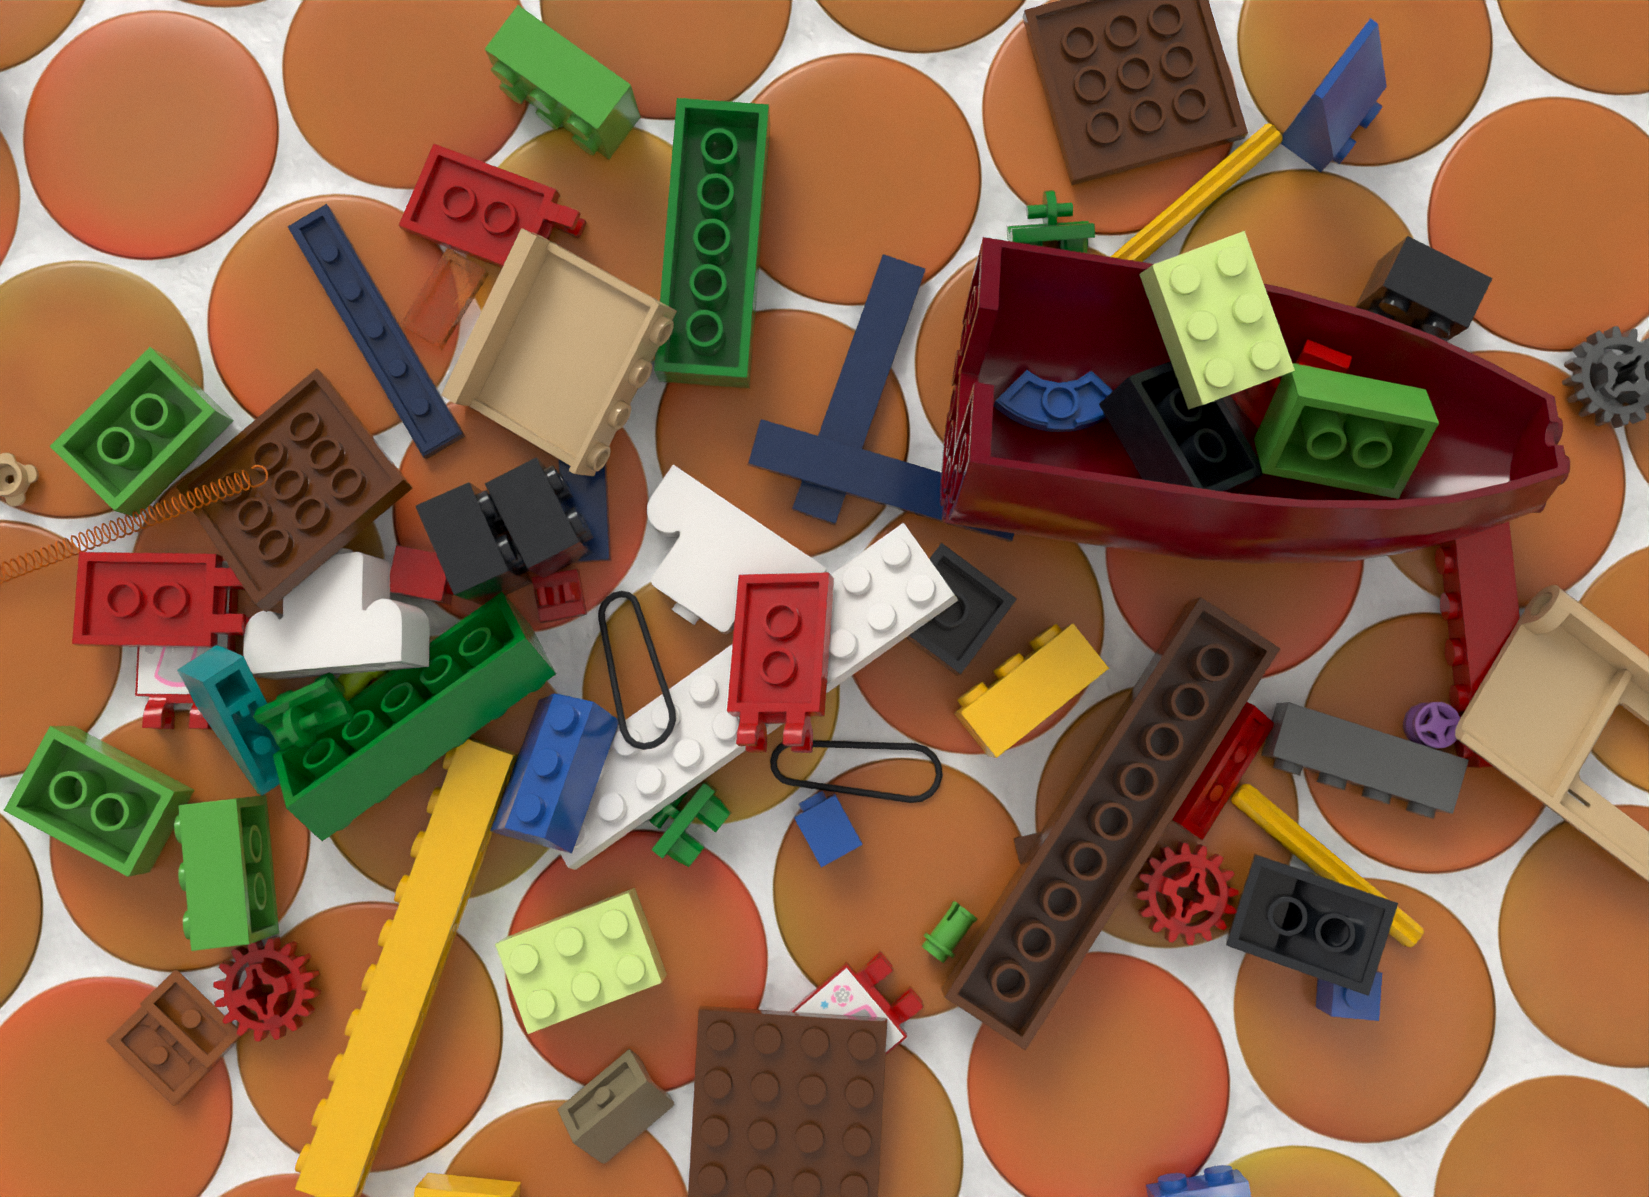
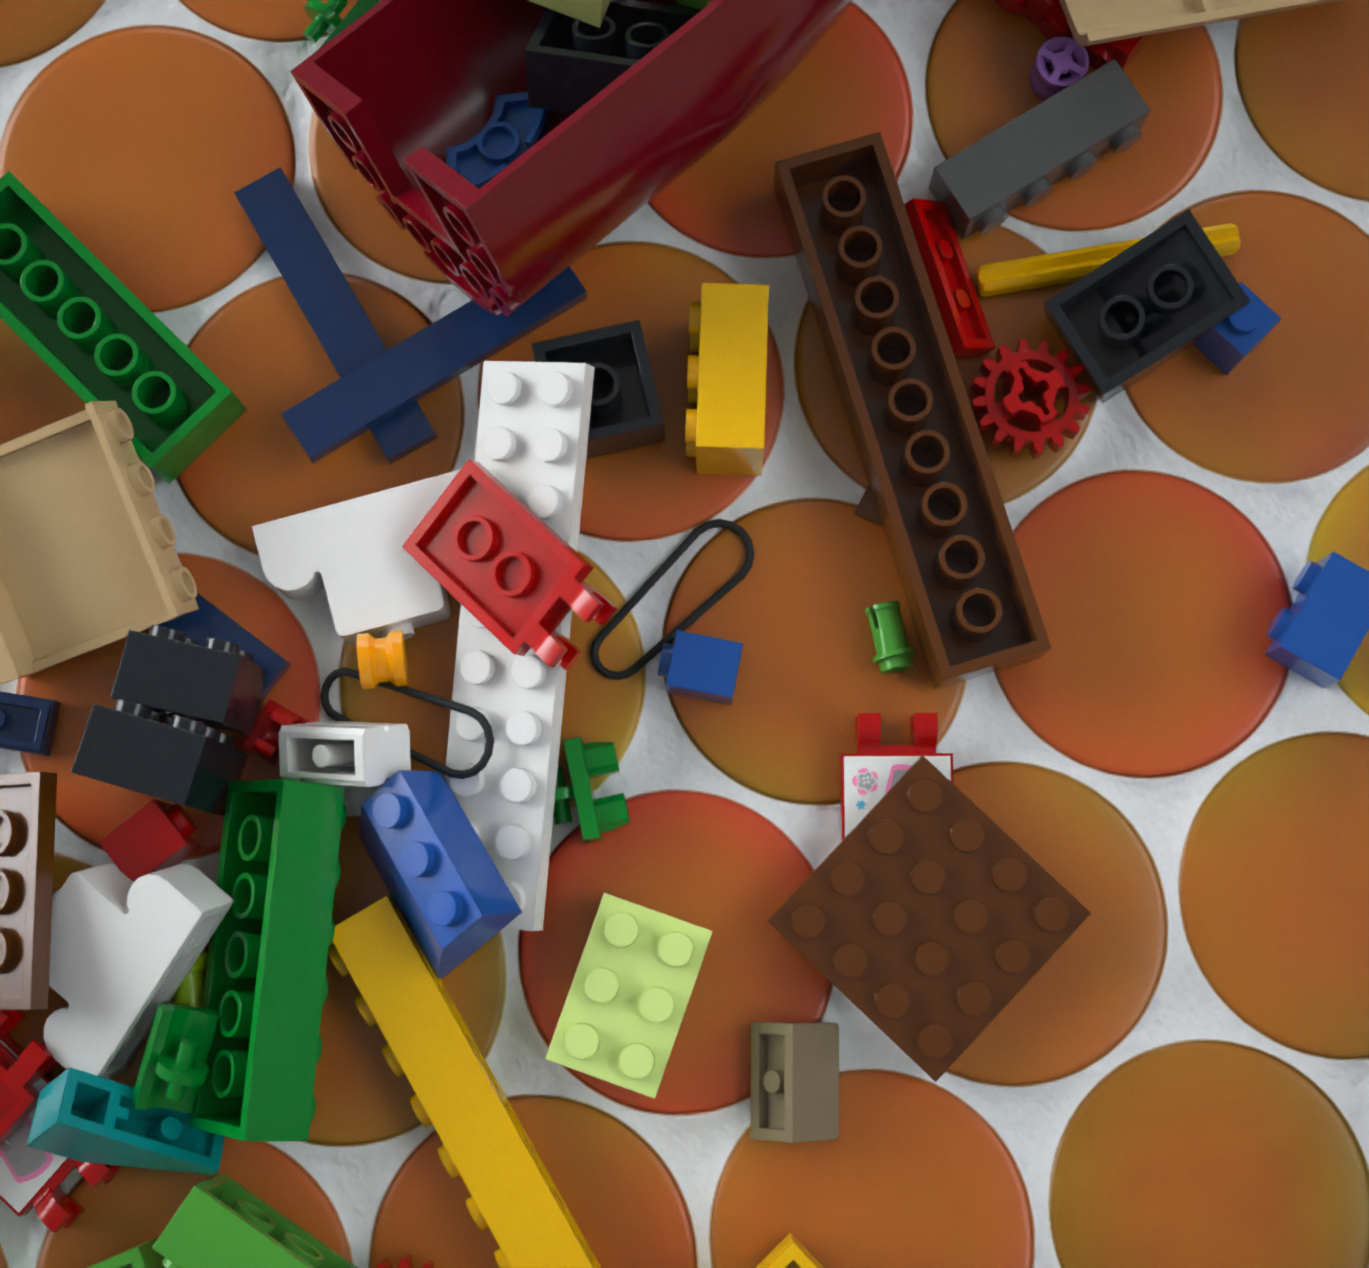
camera: 45 degrees left, 5 degrees down
none -> white brick [278,721,411,787]
none -> light orange wheel [356,630,408,690]

